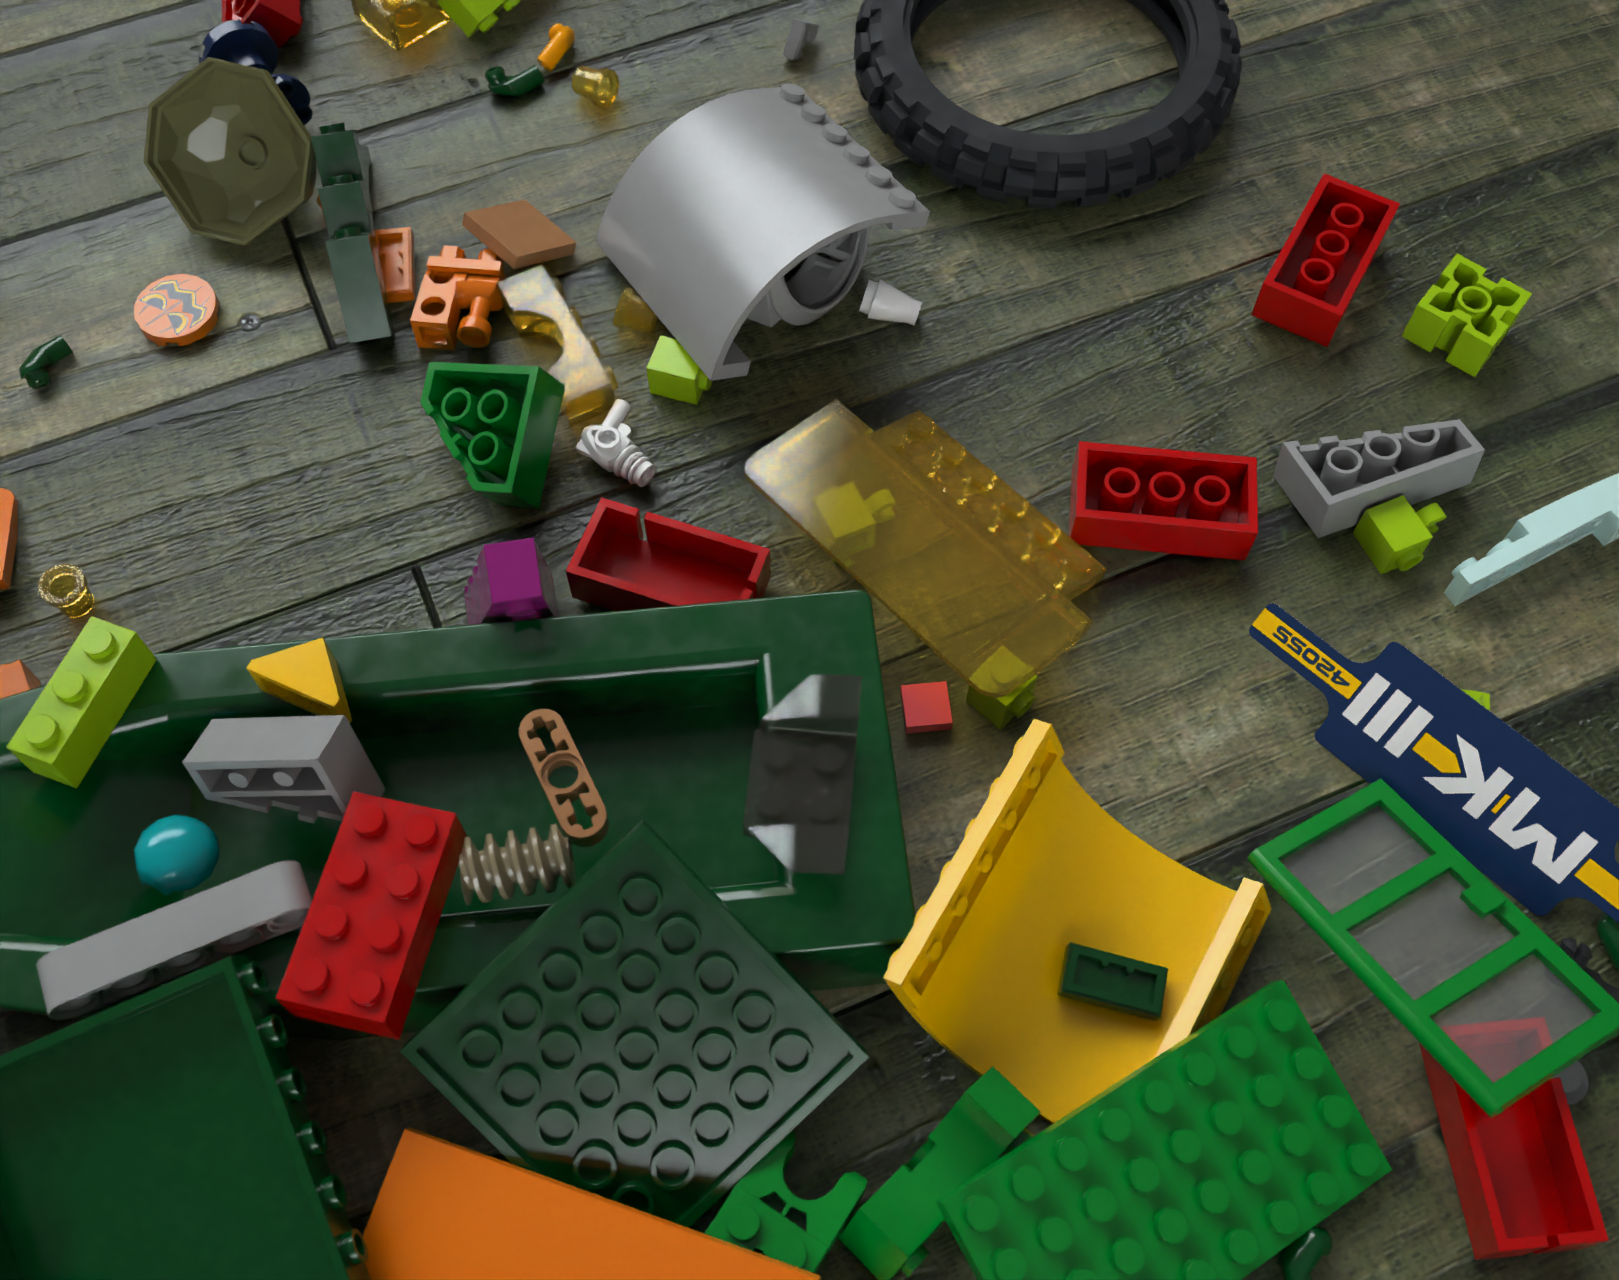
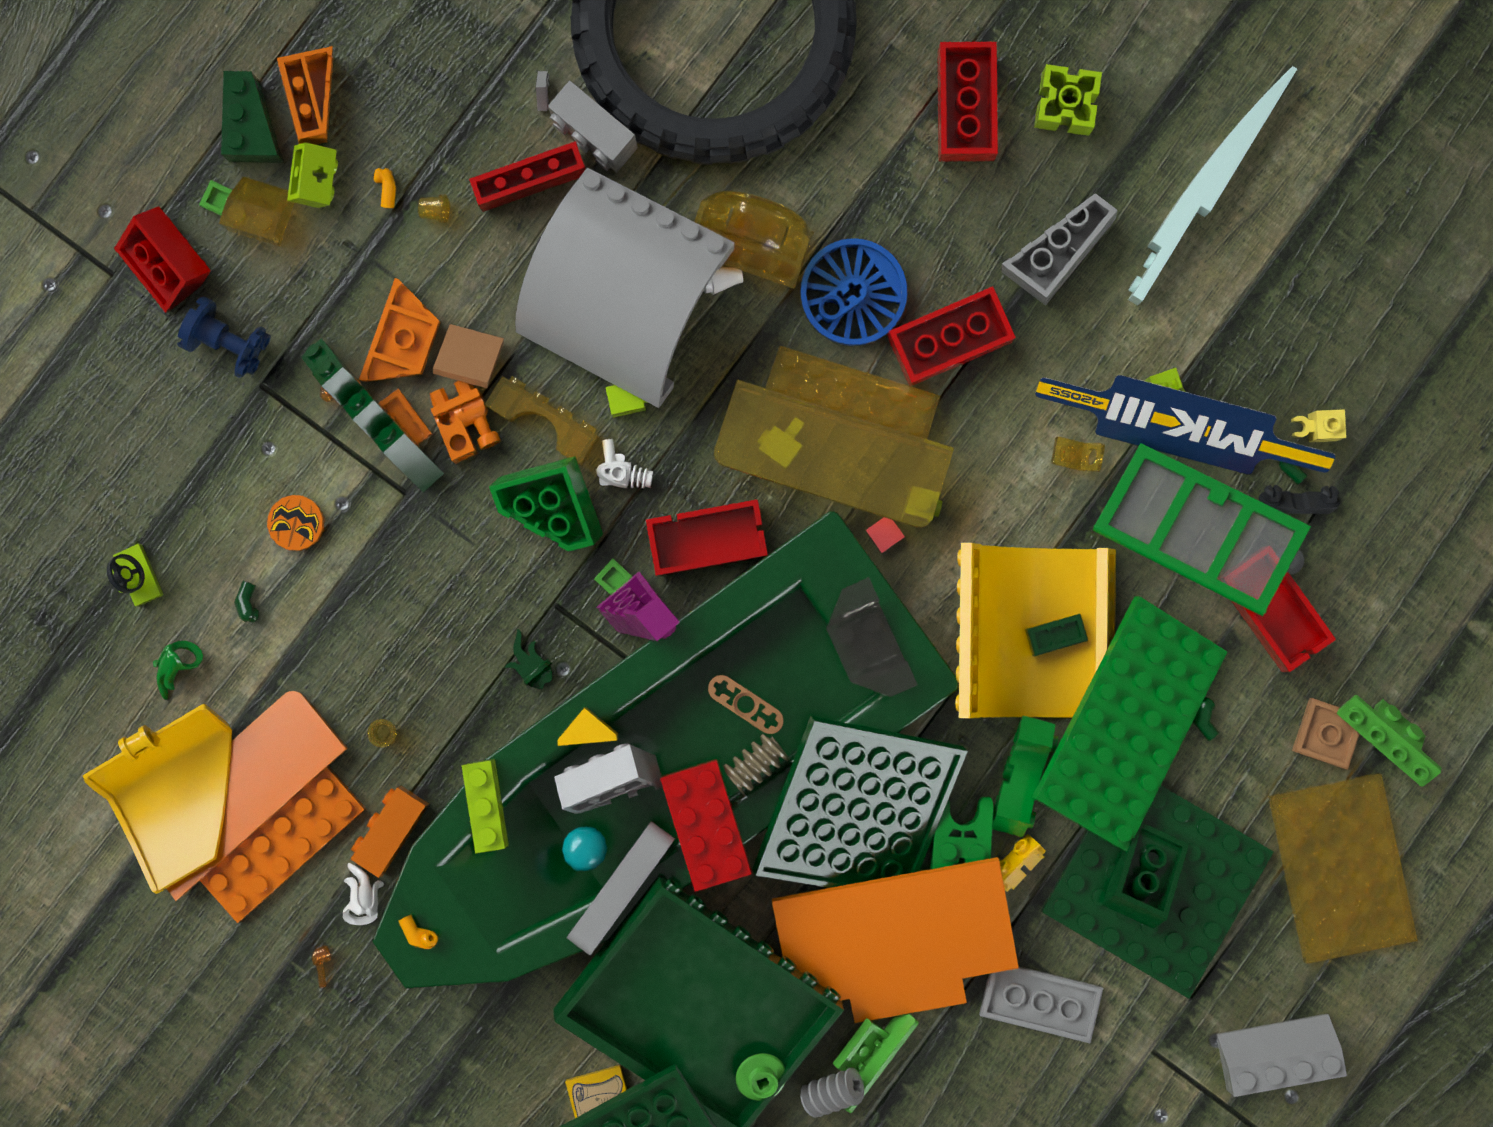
camera: 25 degrees left, 25 degrees up
olive rock [144,57,316,246] -> none
dark green arm [485,65,544,96] -> none
clear yellow piece [613,287,658,335] -> none
lime brick [1353,495,1447,575] -> none
none -> orange wing [359,278,441,382]
none -> red brick [469,141,586,212]
none -> dark green piece [505,629,552,689]
none -> light grey brick [548,80,638,173]
none -> clear yellow piece [695,191,814,289]
none -> blue piece [801,239,907,346]
none -> clear yellow bracket [1051,437,1105,472]

